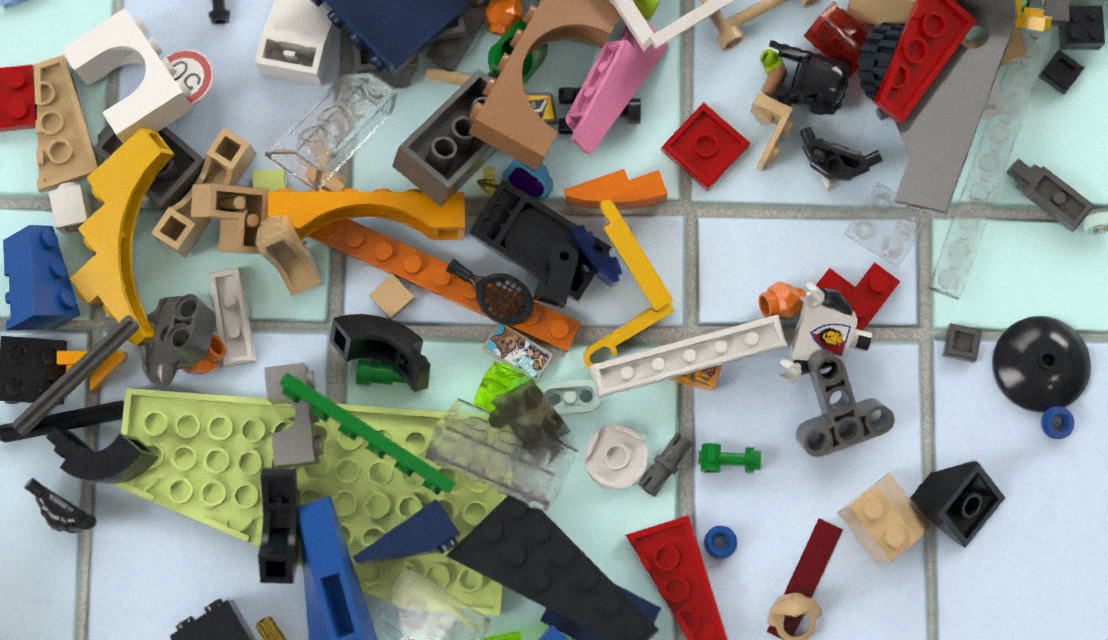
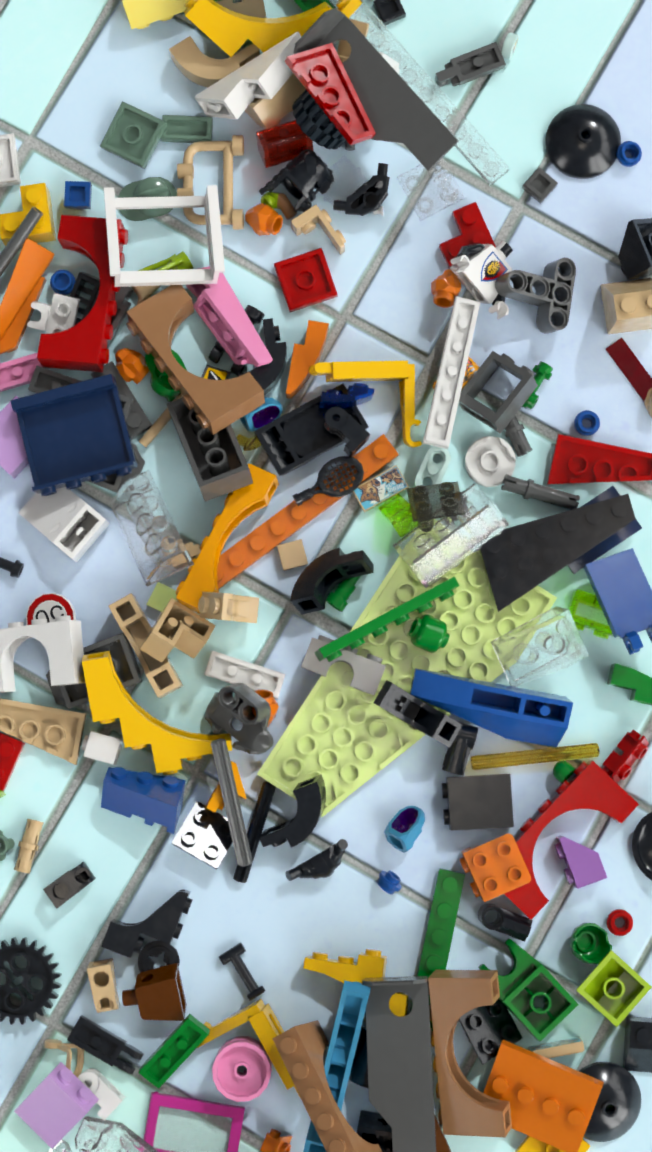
camera: 60 degrees left, 5 degrees up
dark blue slope [352,499,461,564] -> none
none -> black arch [238,318,287,395]
none -> orange rock [245,203,283,236]
none -> blue plate [377,870,402,895]
none -> dark azure rock [384,806,425,853]
none -> green head [409,614,450,653]
none -> black piece [442,722,478,776]
none -> dark grey window [458,351,538,434]
none -> dark grey pin [501,474,580,510]

